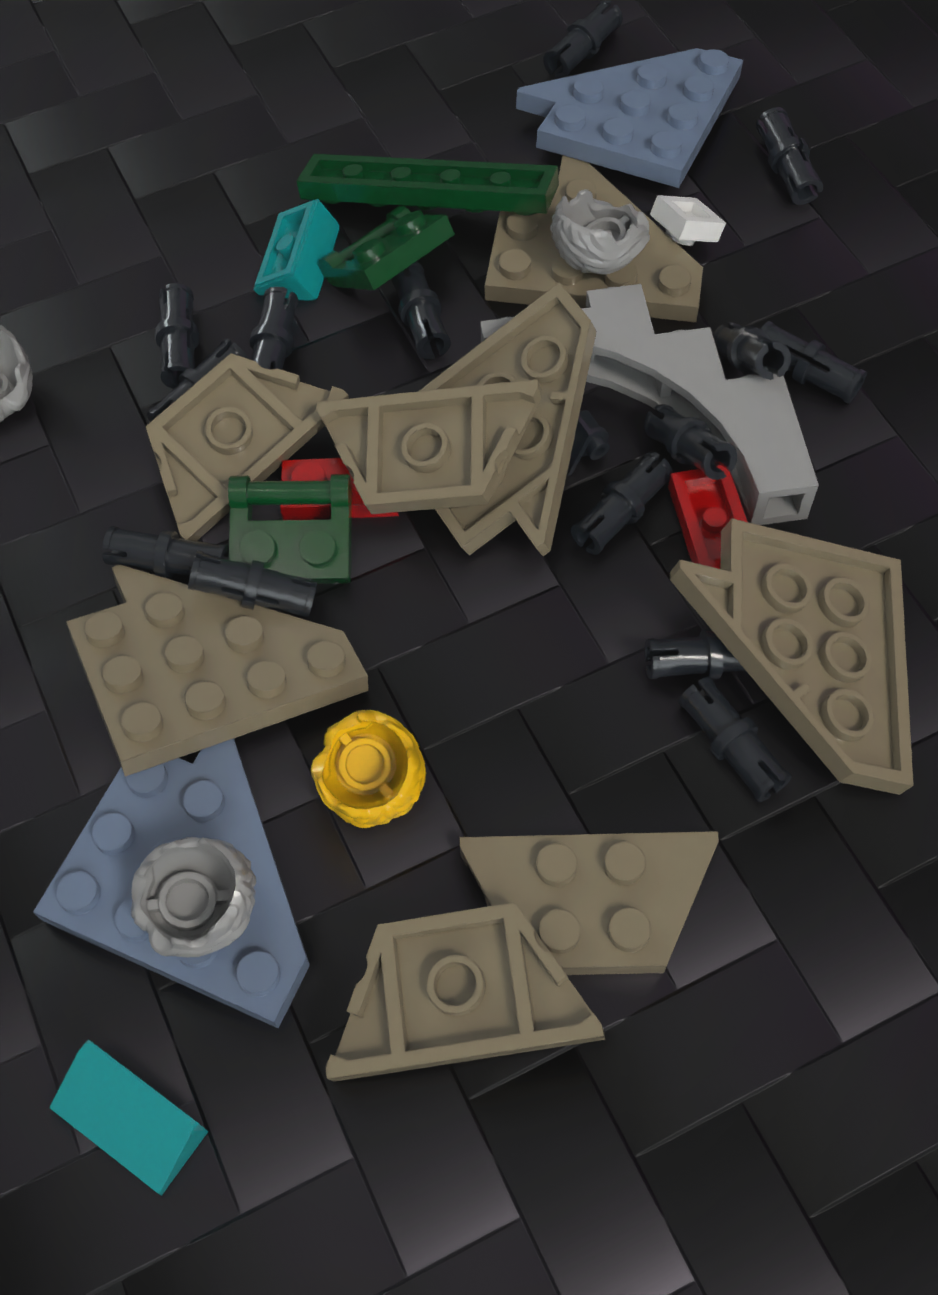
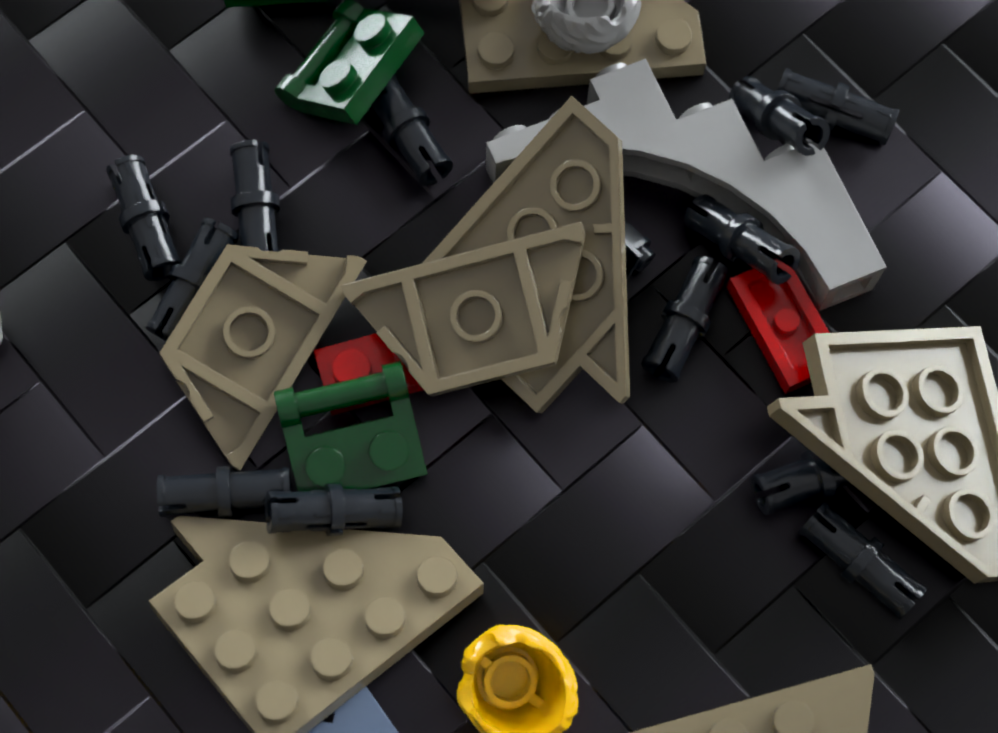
camera: 20 degrees left, 10 degrees up
teal slope [253,199,339,301] -> none

